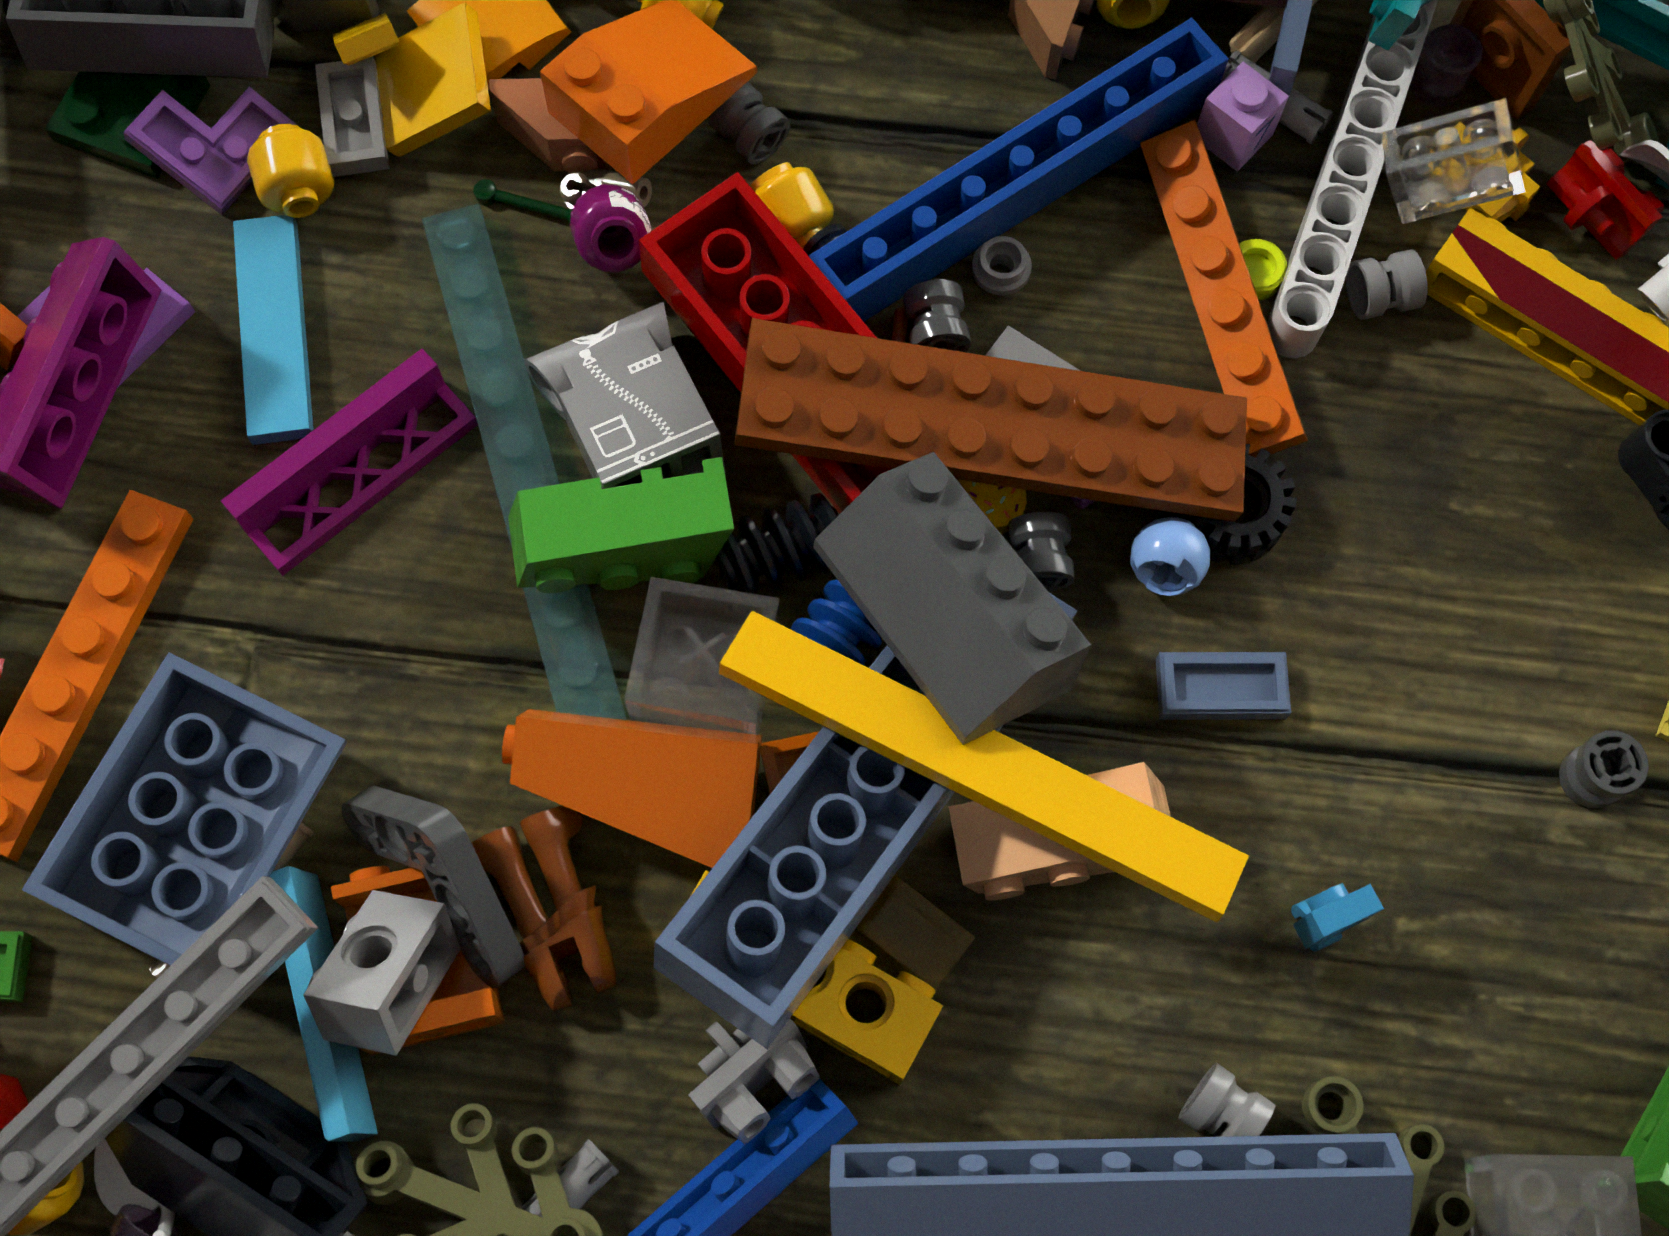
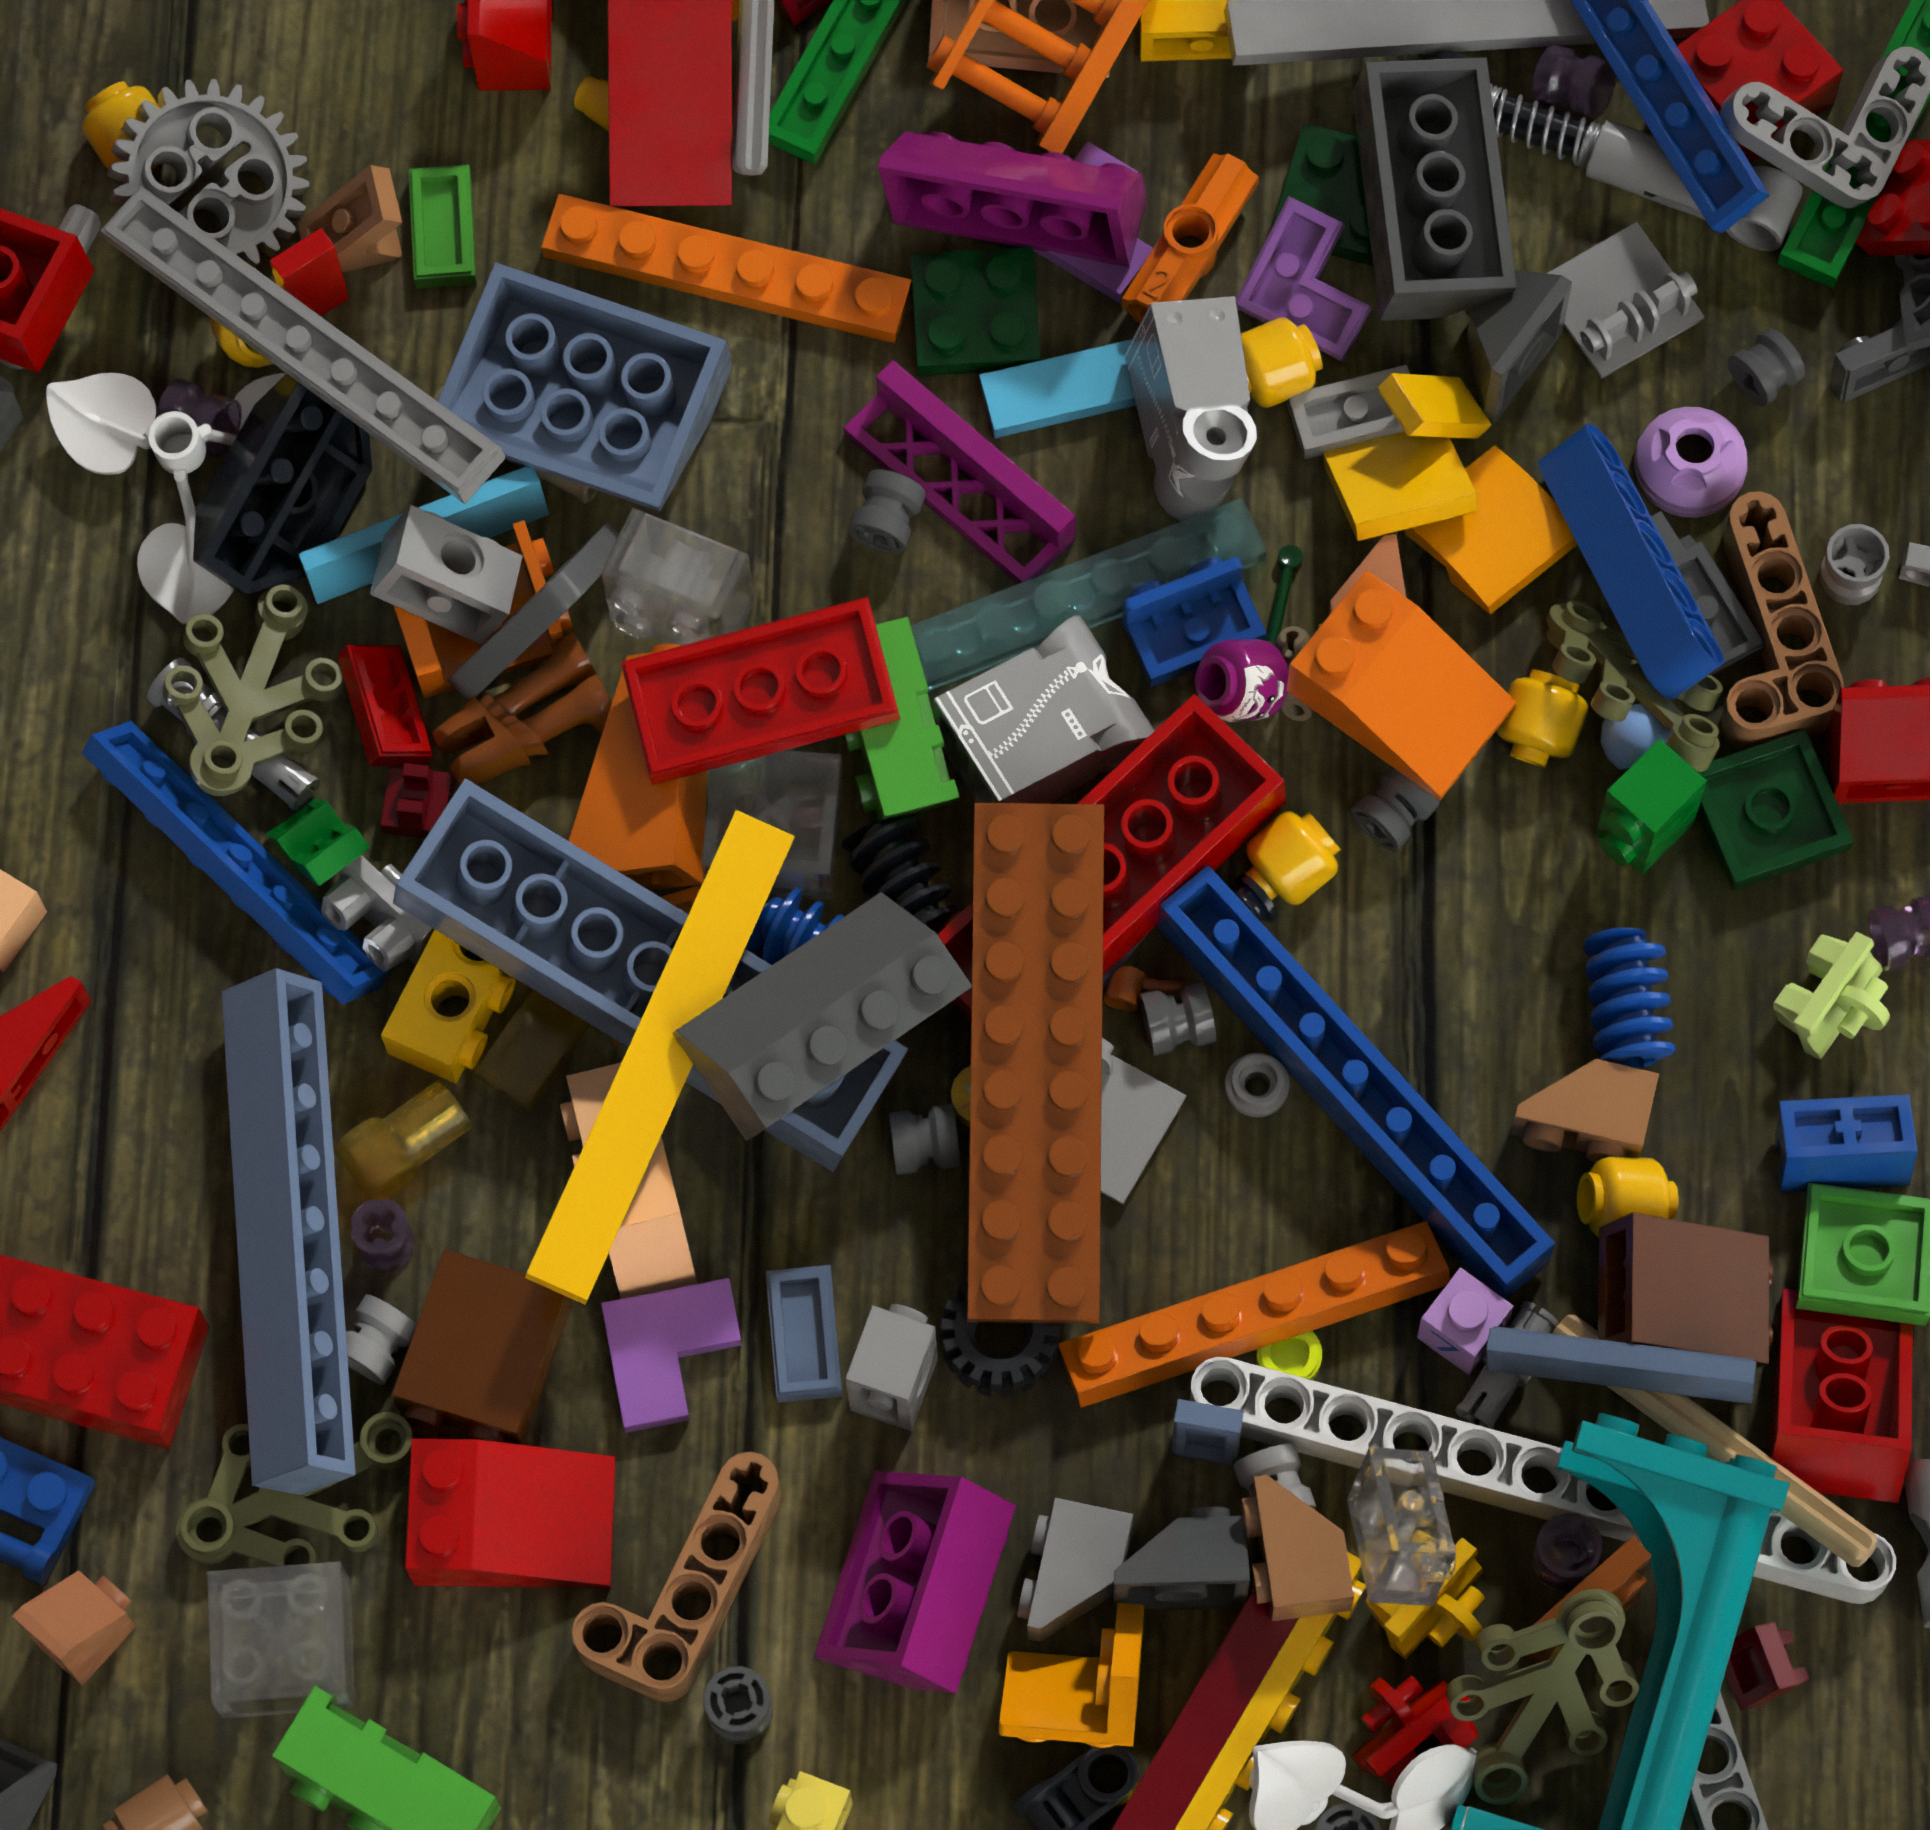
camera: 90 degrees right, 0 degrees up
light blue piece [1130,517,1211,596] -> none
dark azure plate [1291,883,1384,952] -> none
none -> green slope [265,797,371,886]
none -> clear yellow piece [334,1080,472,1204]
none -> red plate [337,645,433,766]
none -> bush [351,1199,415,1272]
none -> dark red tile [380,763,455,838]
none -> reddish brown brick [392,1249,573,1445]
none -> red slope [405,1439,616,1588]
none -> medium nougat beam [572,1452,781,1702]
none -> clear brick [601,508,755,646]
none -> medium lavender tile [601,1278,742,1433]
none -> red tile [621,597,901,785]
none -> magenta slope [814,1471,1016,1694]
none -> light grey brick [845,1304,938,1431]
none -> dark grey wheel [847,469,926,554]
none -> dark green plate [911,247,1041,377]
none -> light orange bracket [999,1603,1144,1748]
none -> light grey slope [1017,1498,1133,1642]
none -> dark grey slope [1113,1507,1250,1612]
none -> orange piece [1121,153,1259,323]
none -> blue bracket [1121,556,1267,688]
none -> light grey piece [1125,296,1257,522]
none -> sand blue tile [1171,1399,1244,1466]
none -> medium nougat slope [1241,1475,1354,1622]

